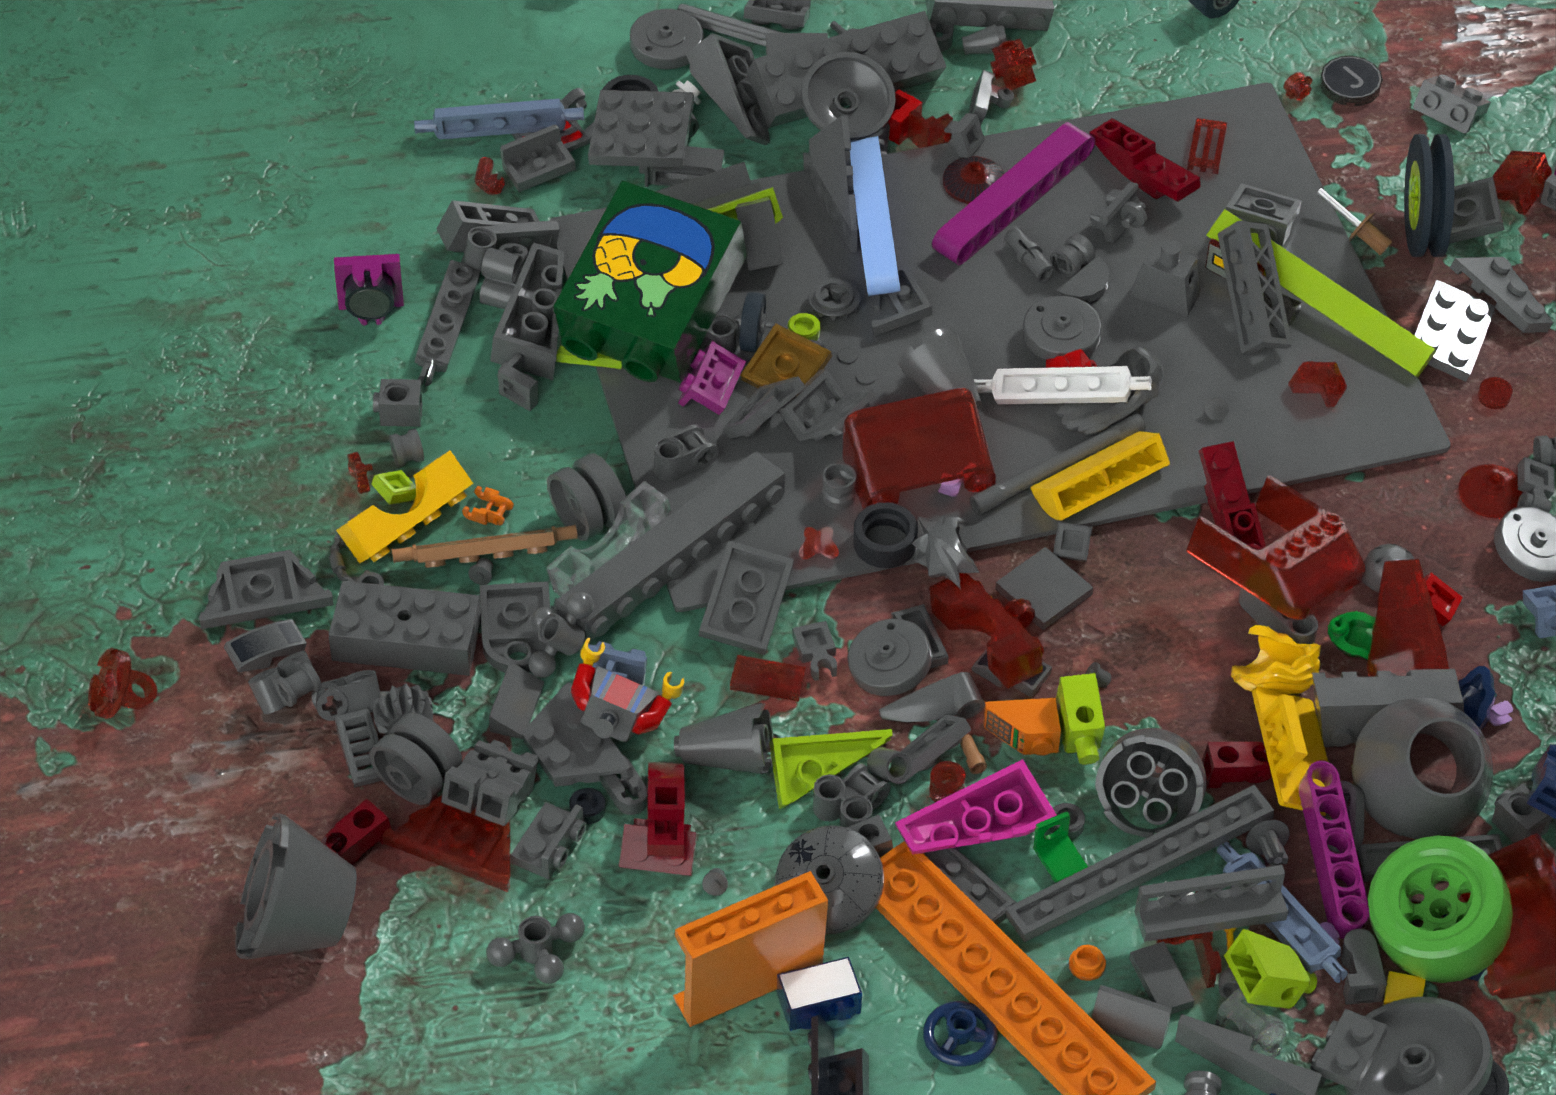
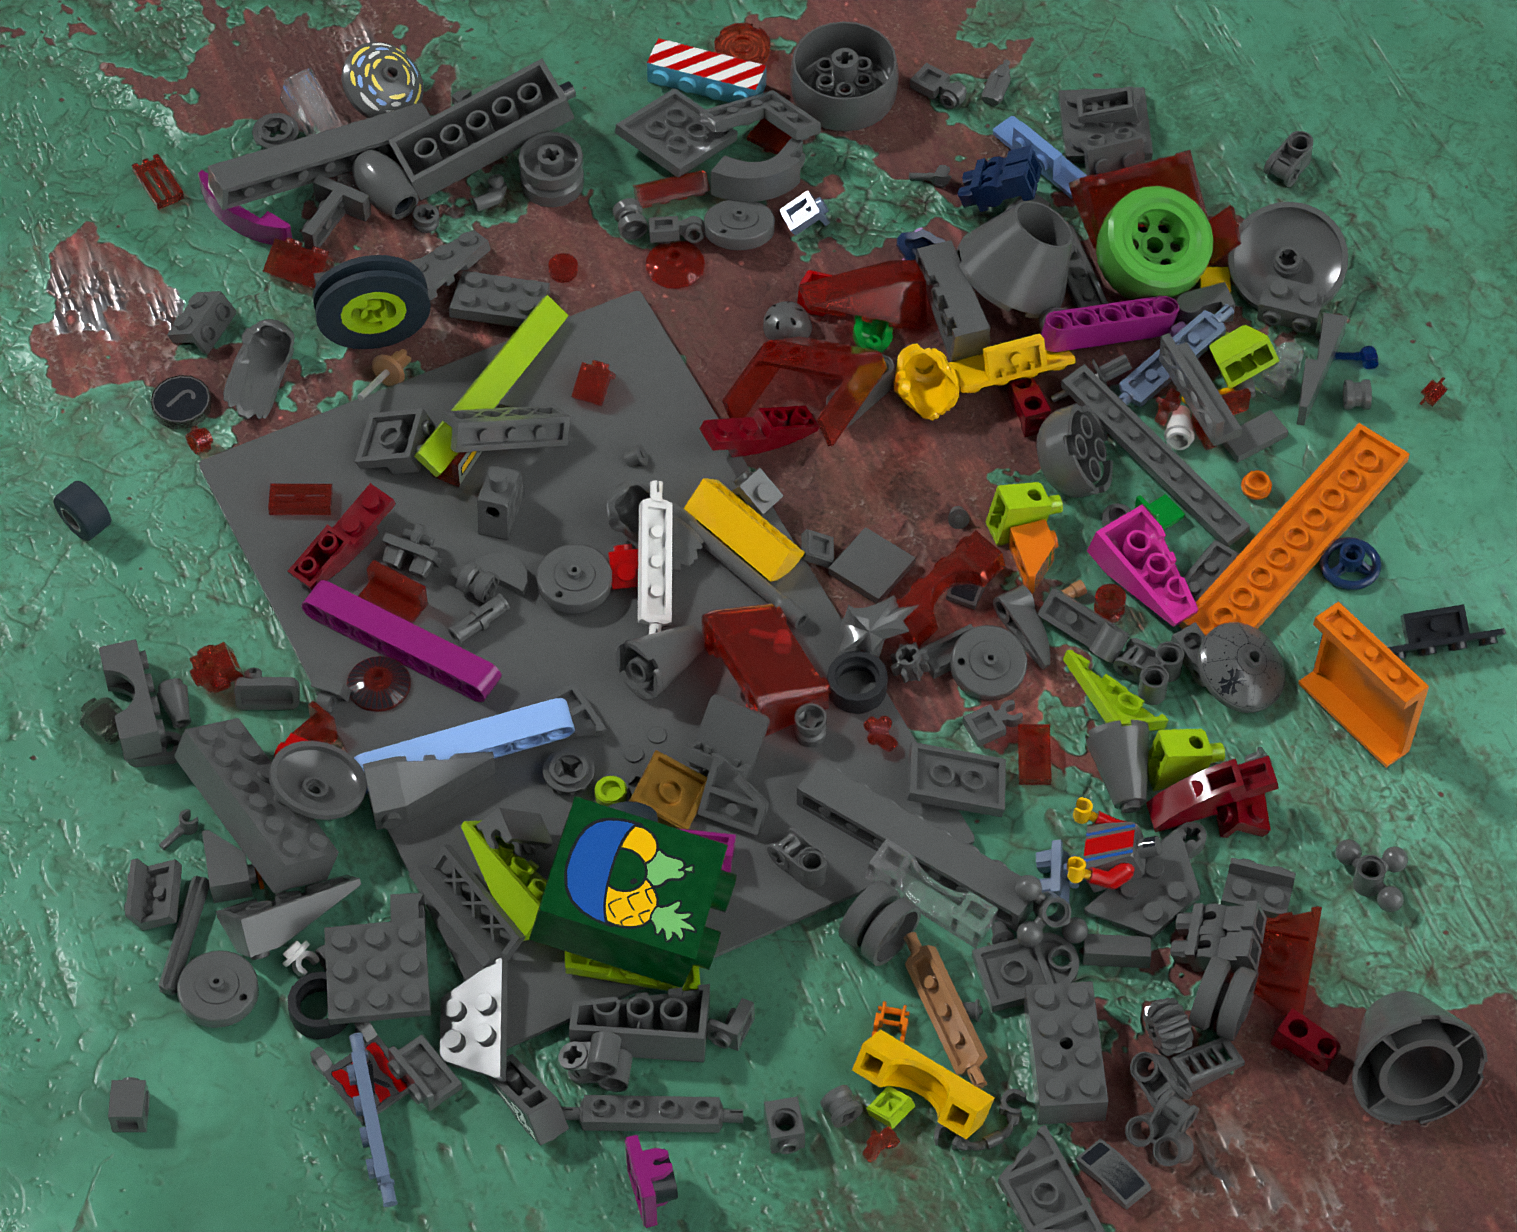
camera: 100 degrees left, 5 degrees up
dark grey plate [464,220,560,270] -> none
clear red arm [474,157,505,195] -> none
black tile [569,788,606,824] -> none
clear red plate [1003,598,1035,631] -> none
dark grey slope [1091,985,1172,1049] -> none
none -> dark grey hair [223,319,295,419]
none -> clear red panel [358,560,428,624]
none -> wing [440,958,508,1082]
none -> bracket [731,468,784,516]
none -> dark grey gear [890,642,930,683]
none -> lime torso [1148,729,1225,791]
none -> clear red piece [1207,205,1242,267]

